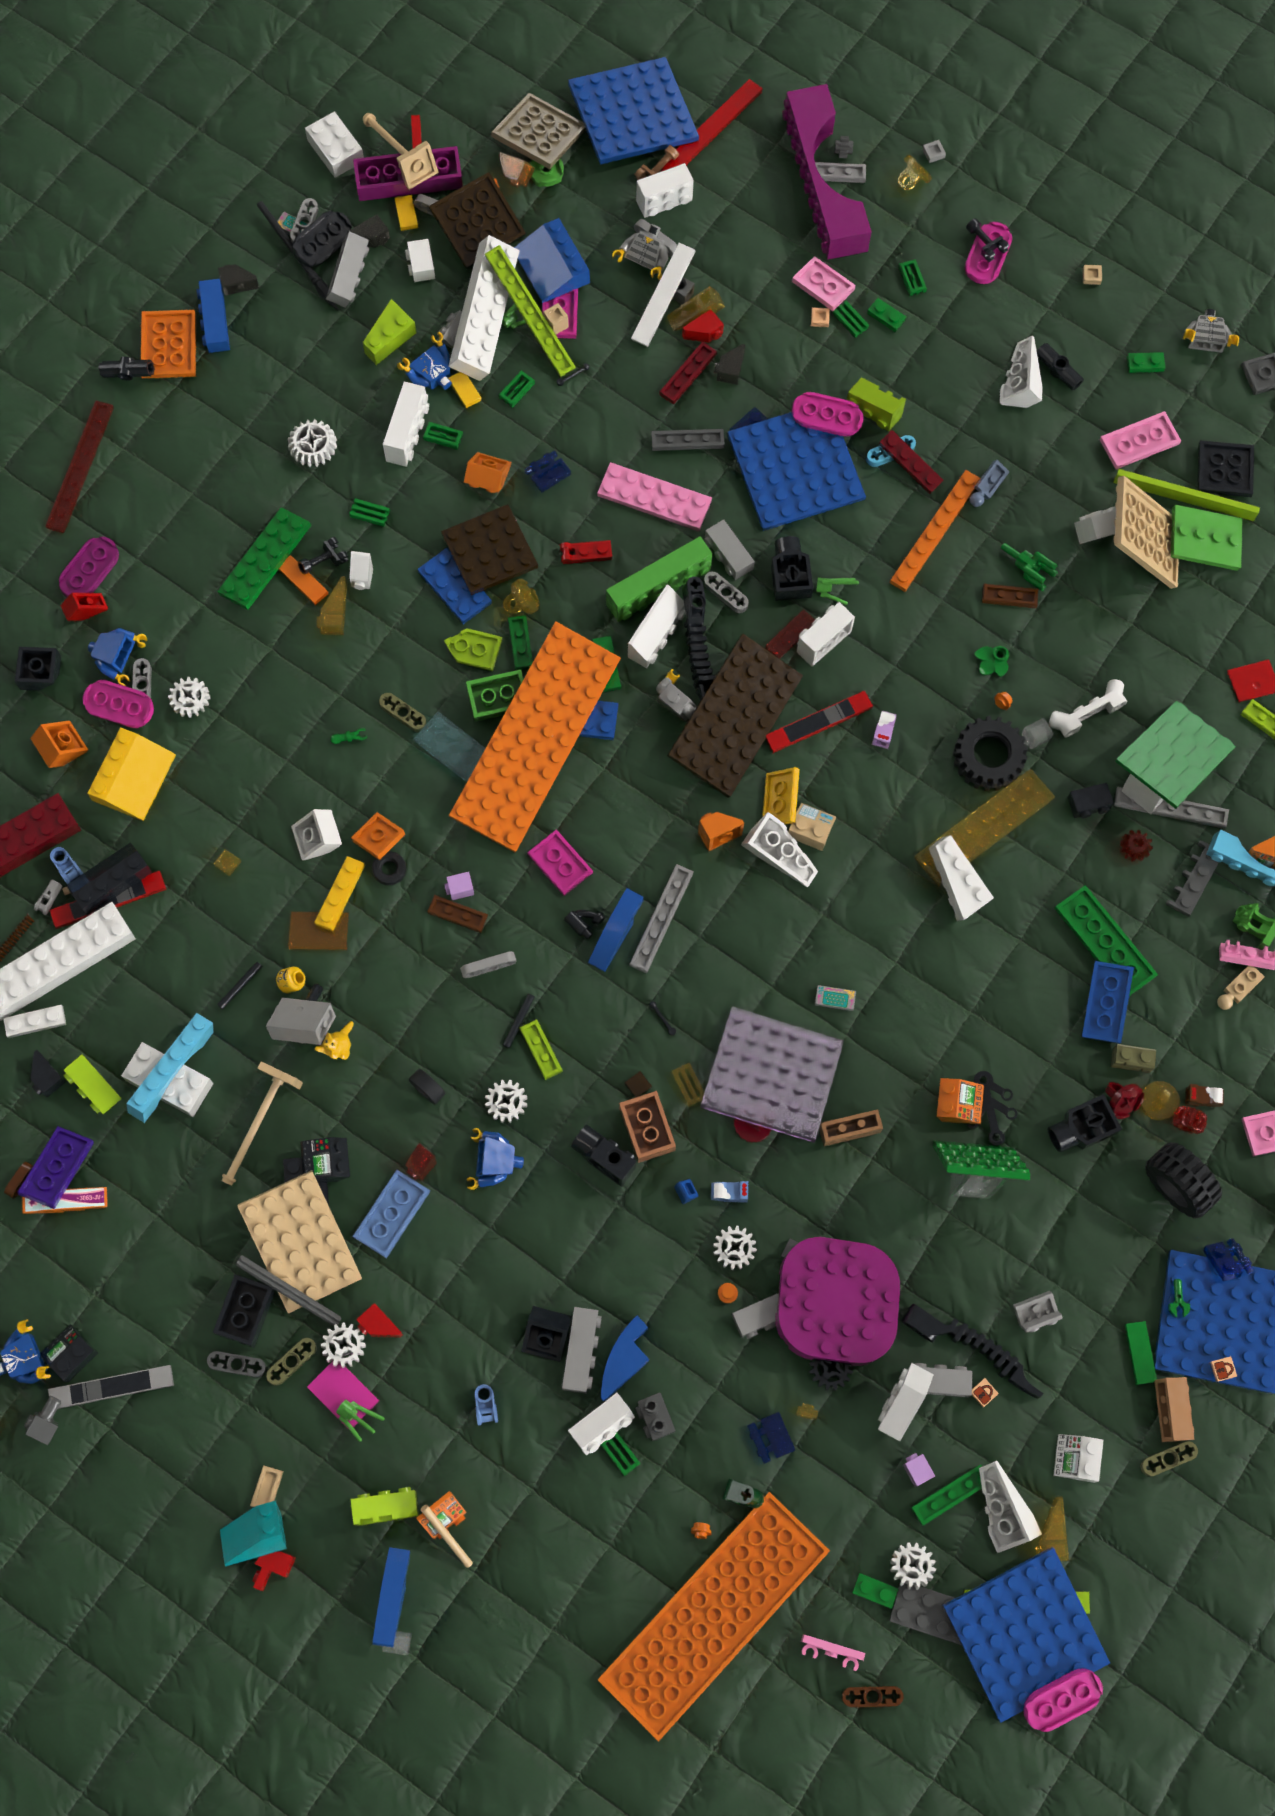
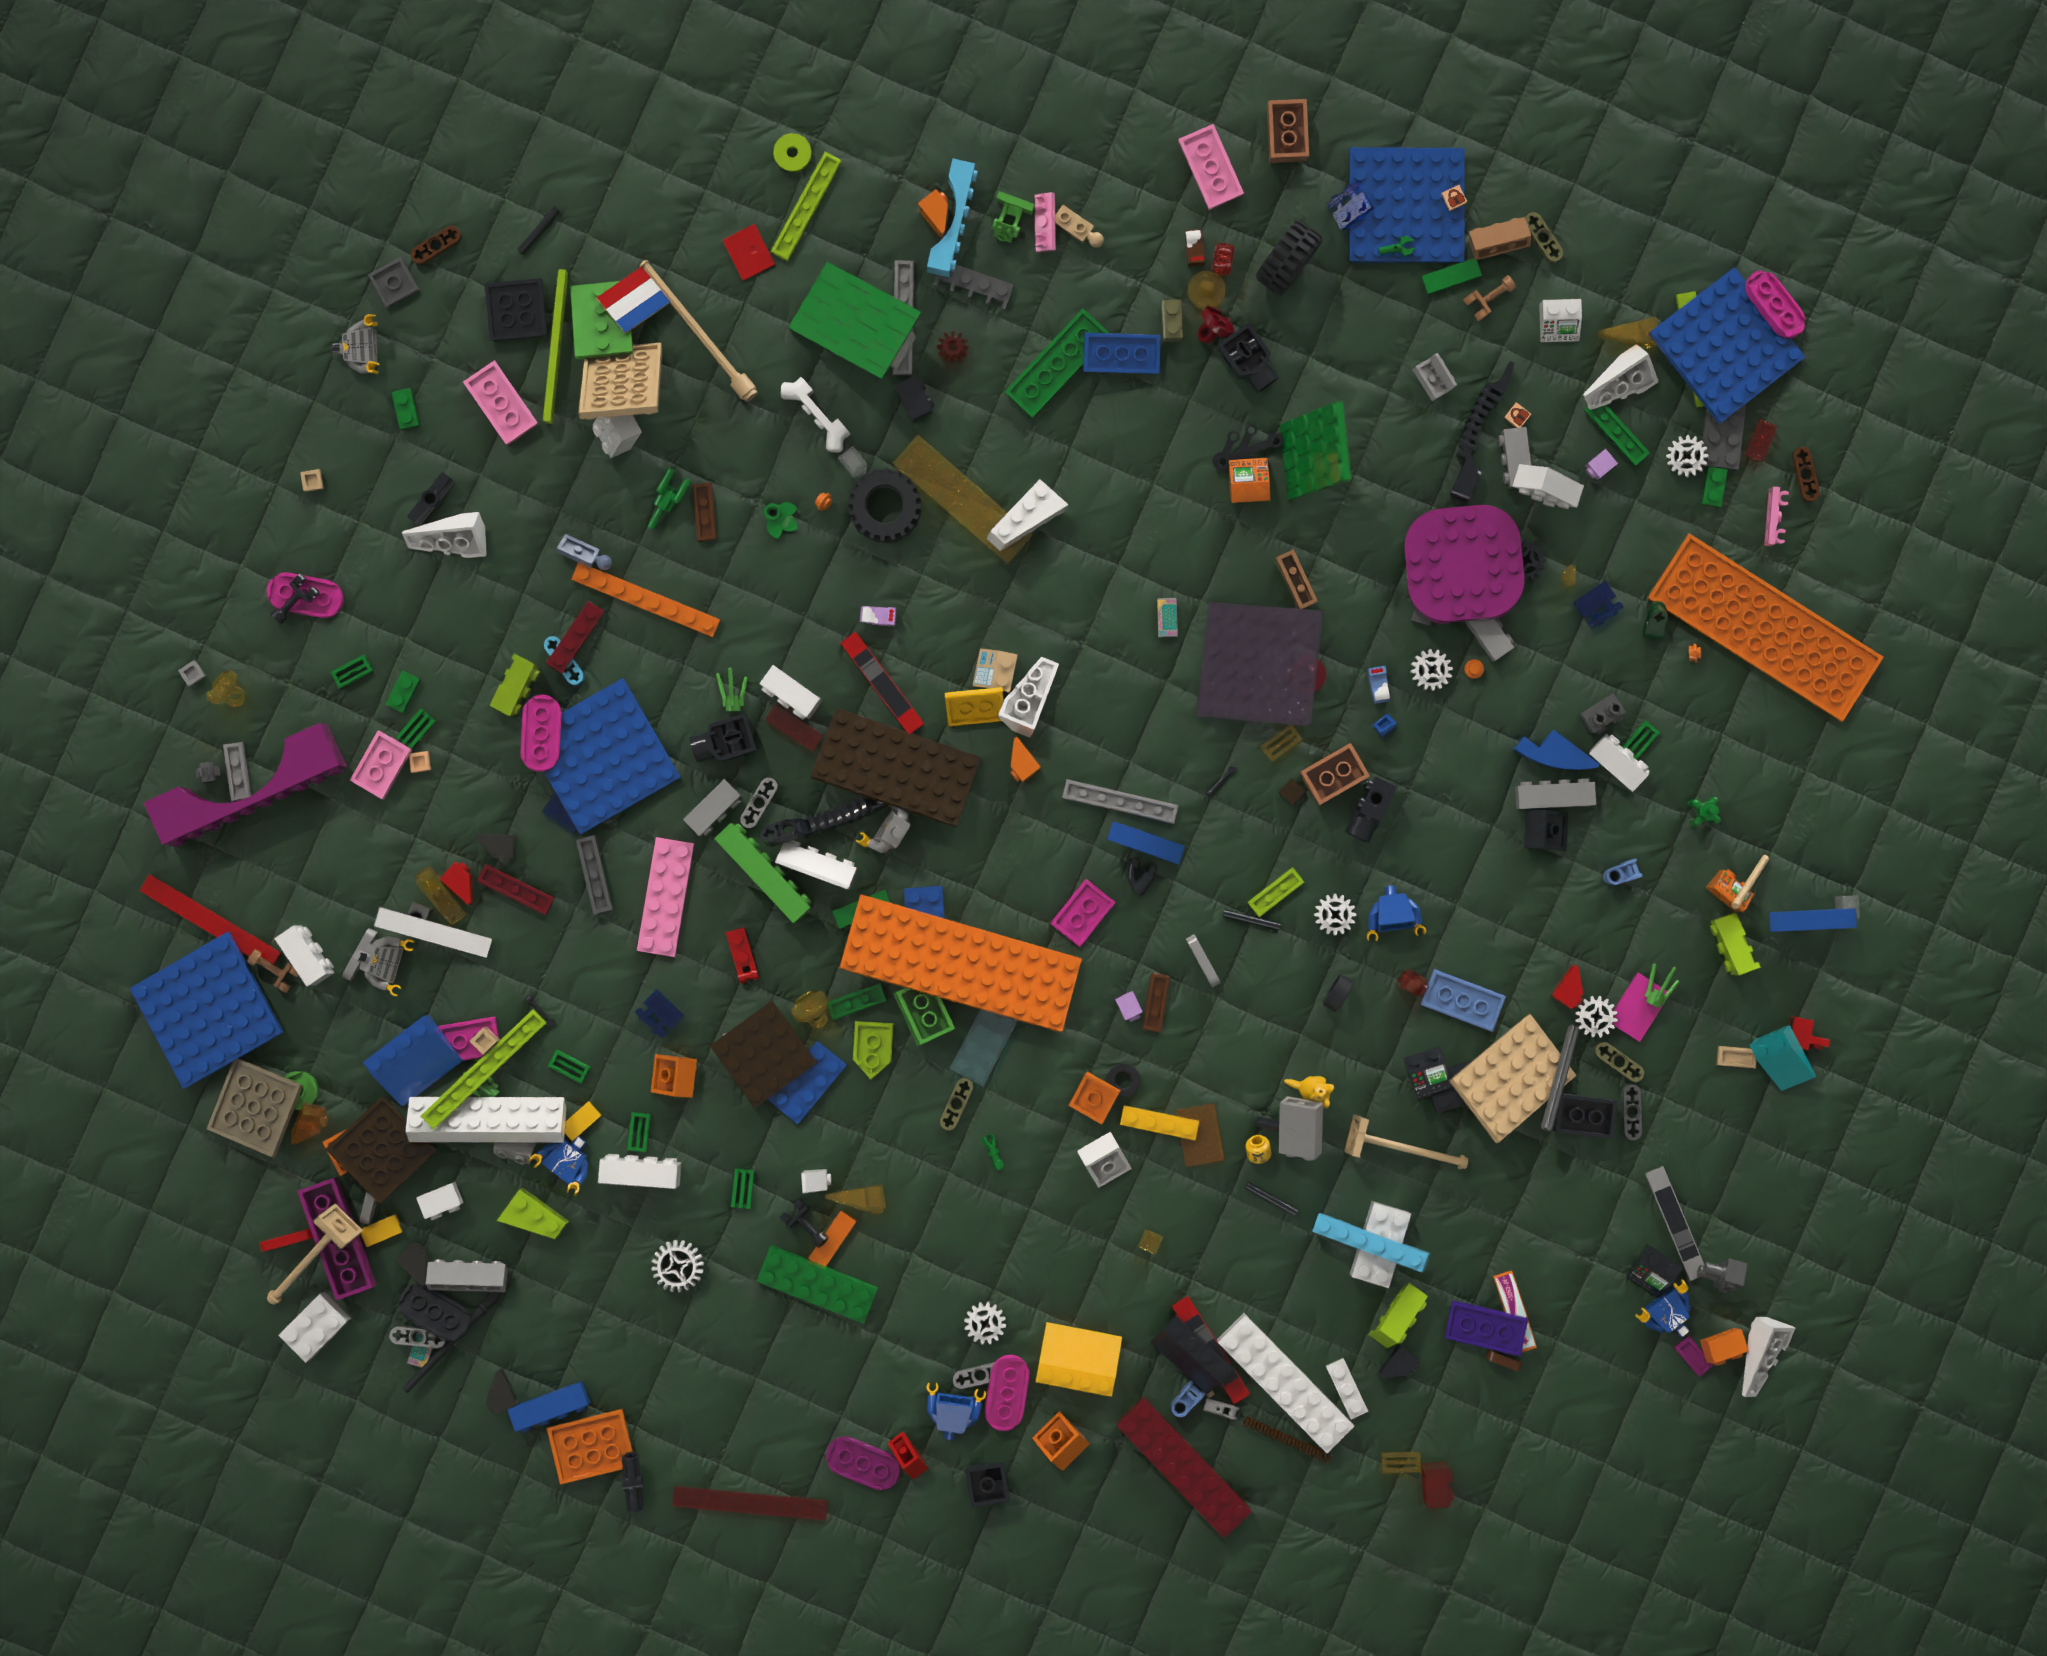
camera: 95 degrees left, 15 degrees up
none -> flag [596,260,758,402]
none -> medium nougat bar [1464,275,1516,321]
none -> green plant [1687,797,1721,827]
none -> clear red plate [1744,419,1778,463]

